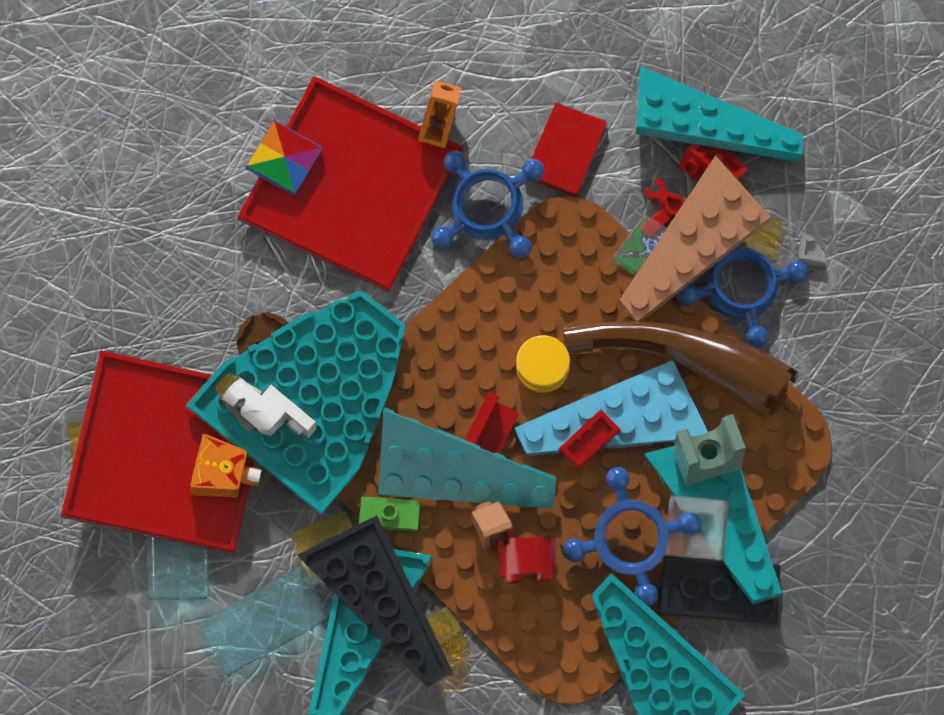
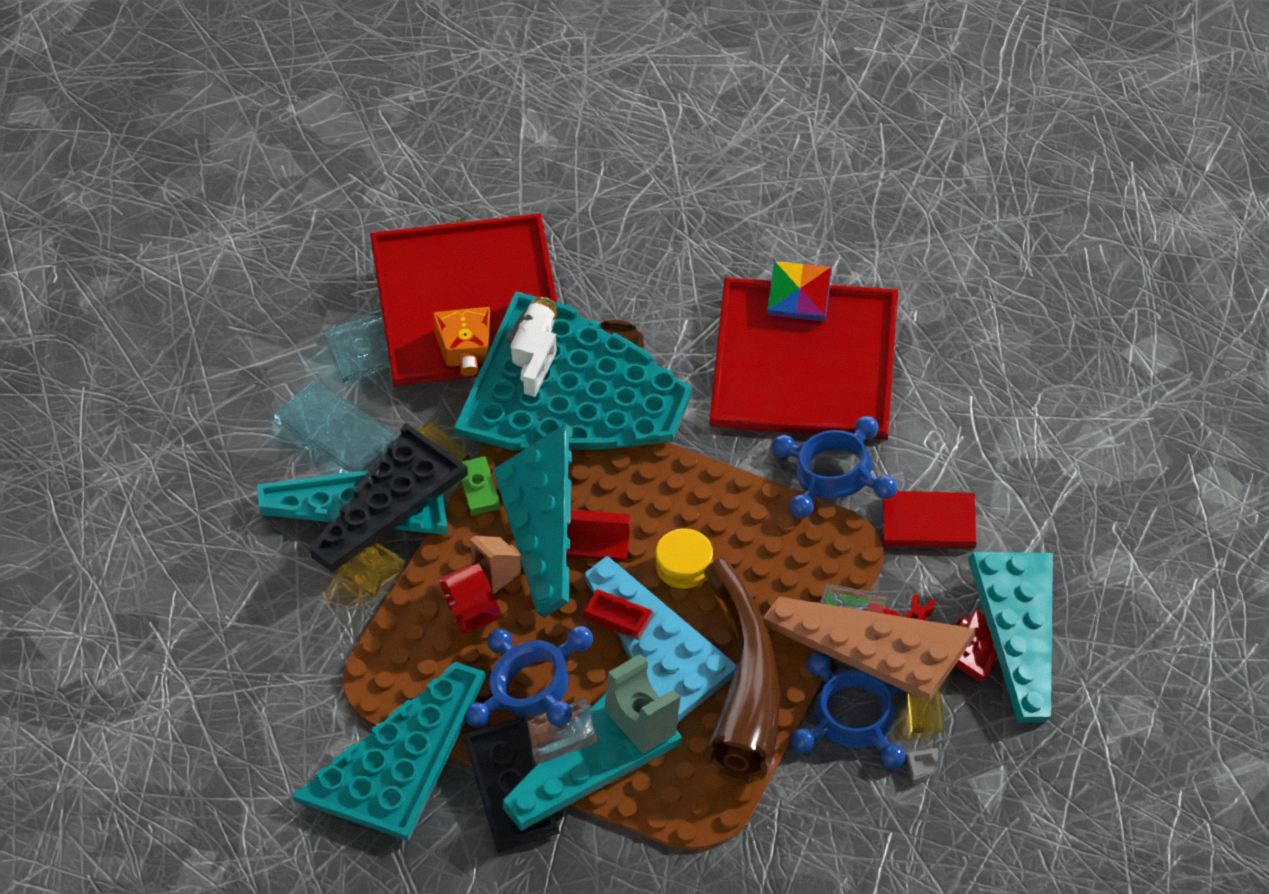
camera: 70 degrees right, 20 degrees down
orange torso [418,81,461,148] -> none

